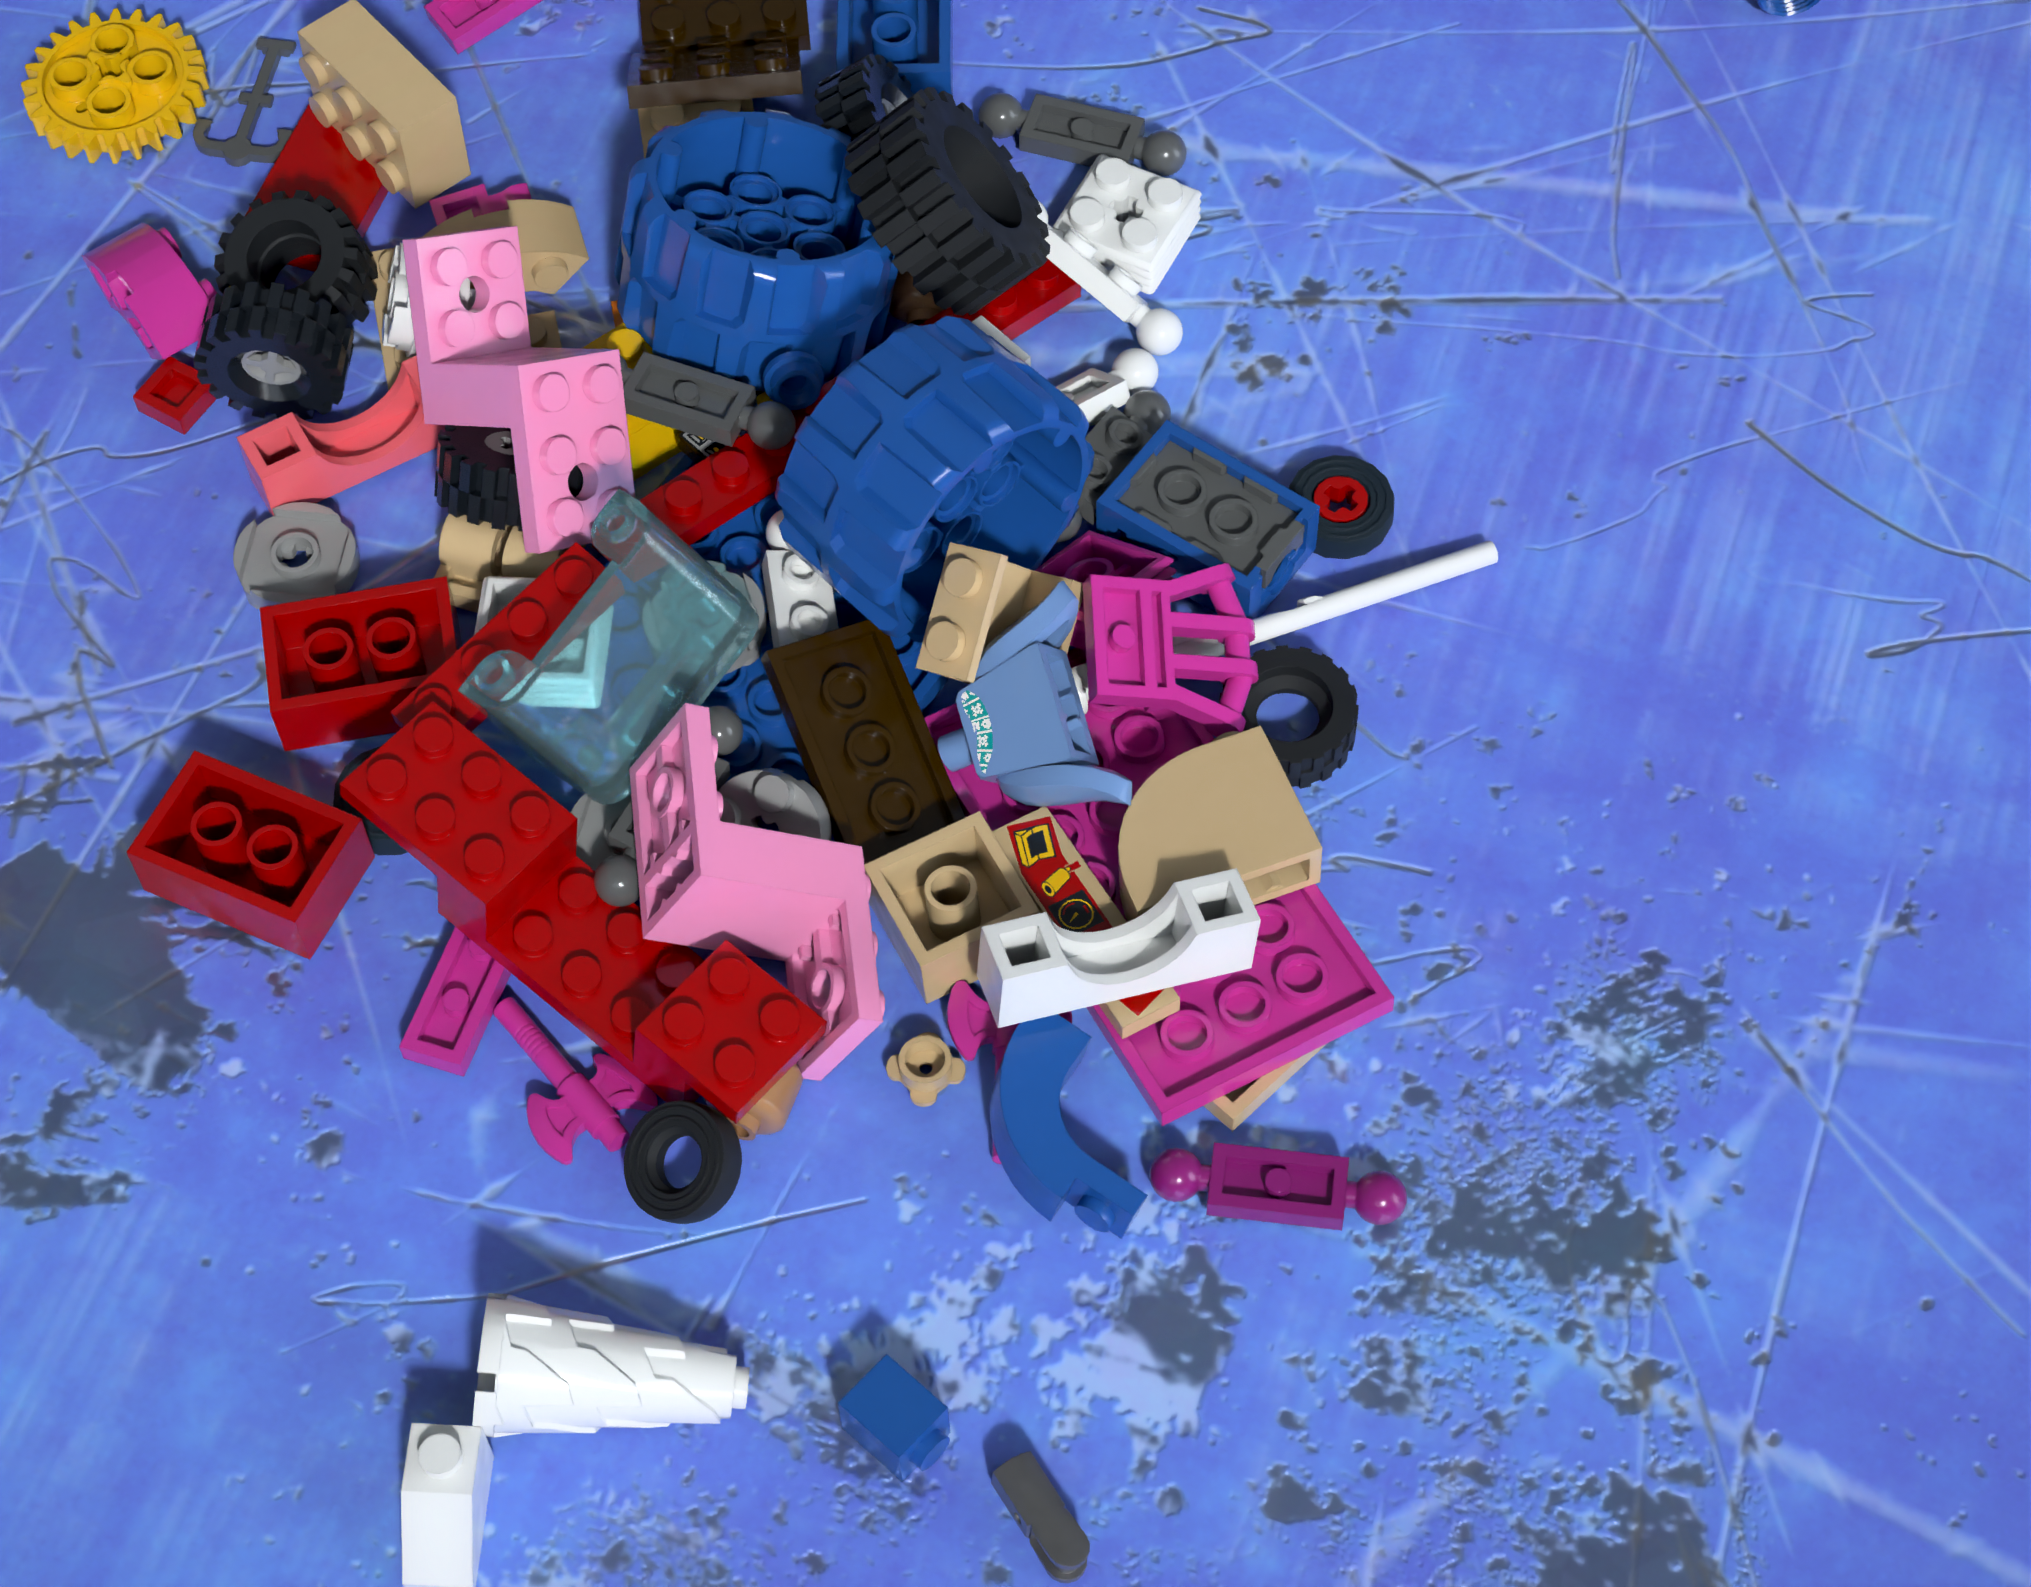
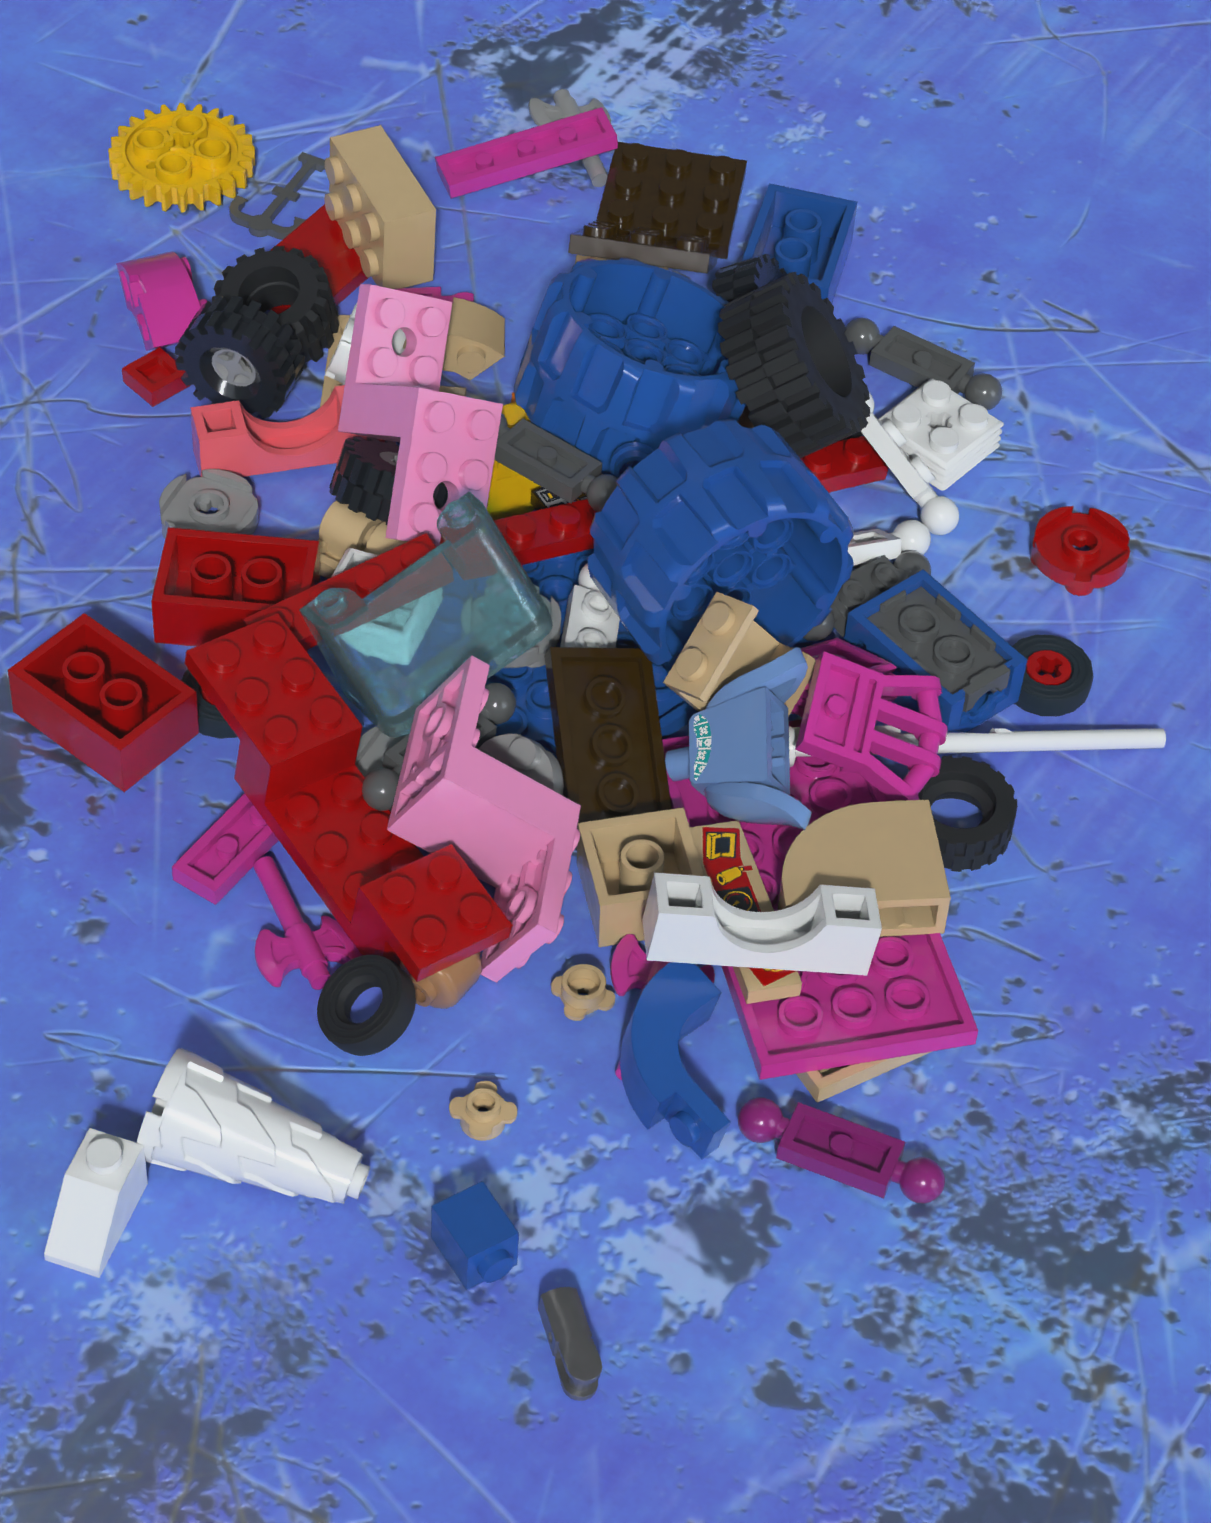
camera: 10 degrees right, 10 degrees down
none -> tan plate [449,1081,517,1141]
none -> red plate [1030,506,1130,596]

